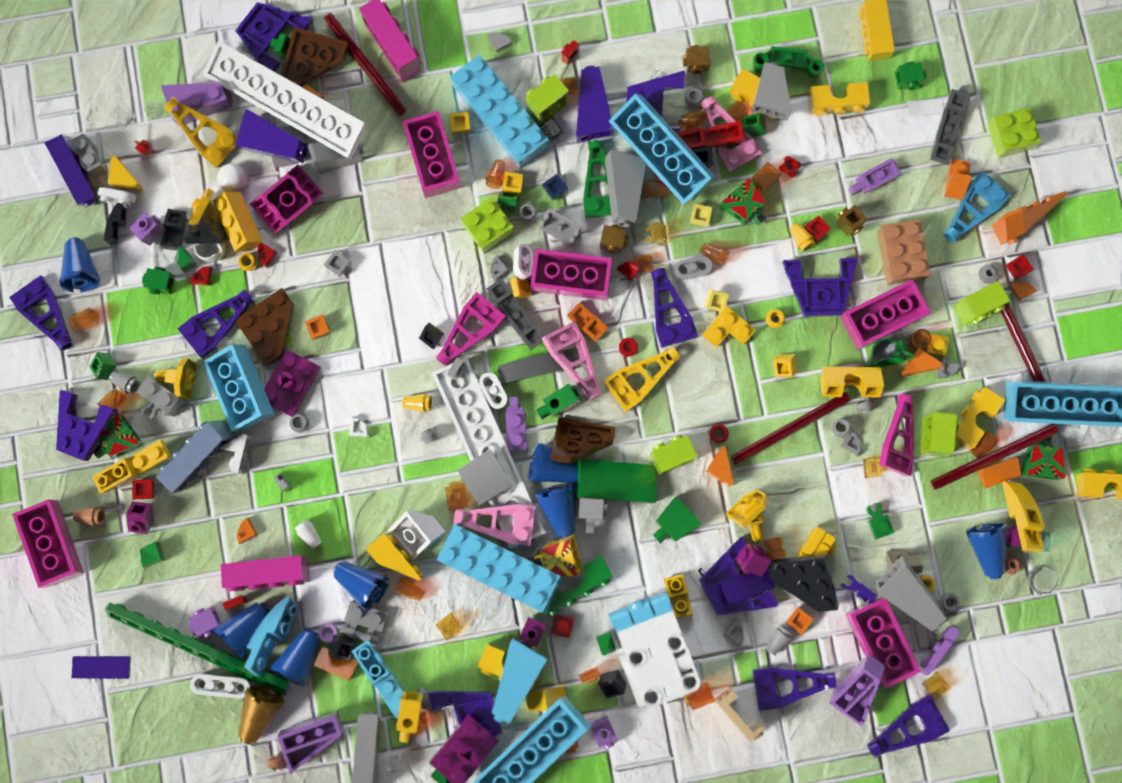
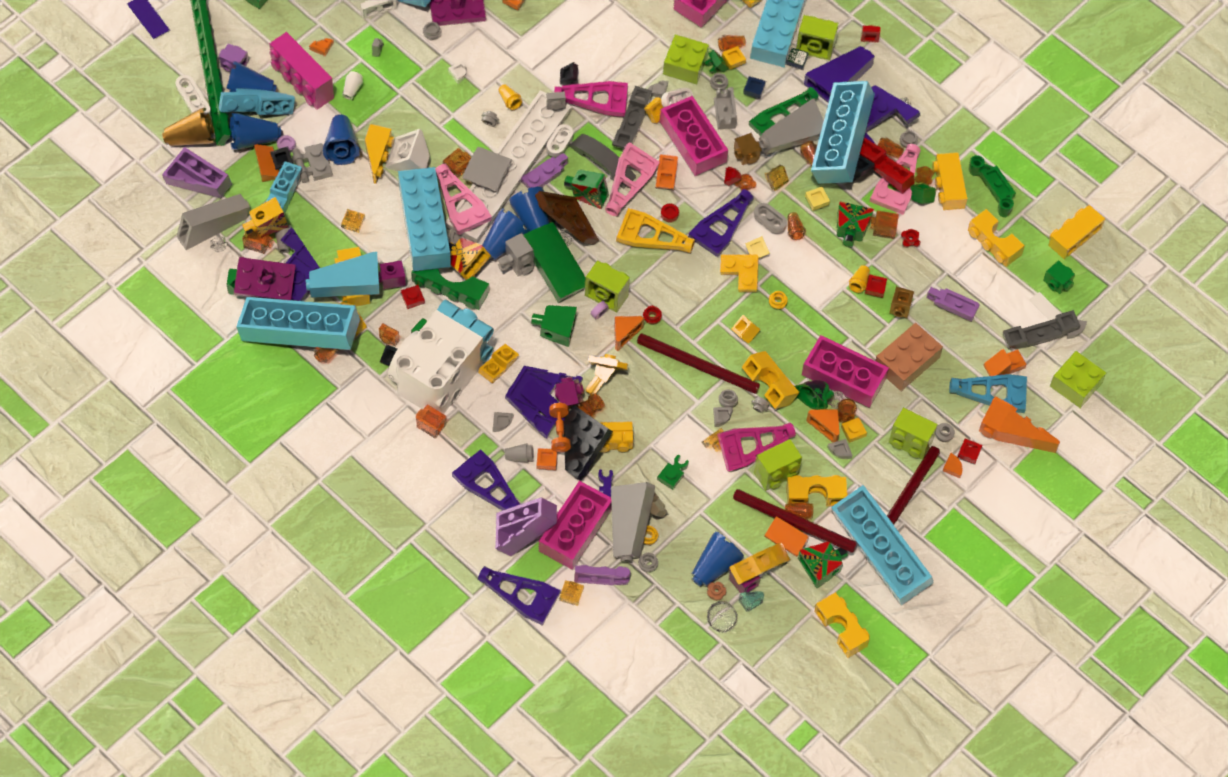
camera: 50 degrees right, 20 degrees down
red tile [223,596,248,610] -> none
nougat plate [267,755,286,770] -> none
clear orange cone [394,577,425,601] -> none
clear orange plate [561,77,580,95] -> none
medium lavender brick [590,716,617,749] -> none
pearl gold brick [682,45,711,74] -> none
tan panel [713,688,765,742] -> none
light grey slope [751,62,792,120] -> none
dark purple wing [782,258,858,317] -> none
none -> orange wheel [549,403,571,452]
none -> lavender tile [590,301,609,319]

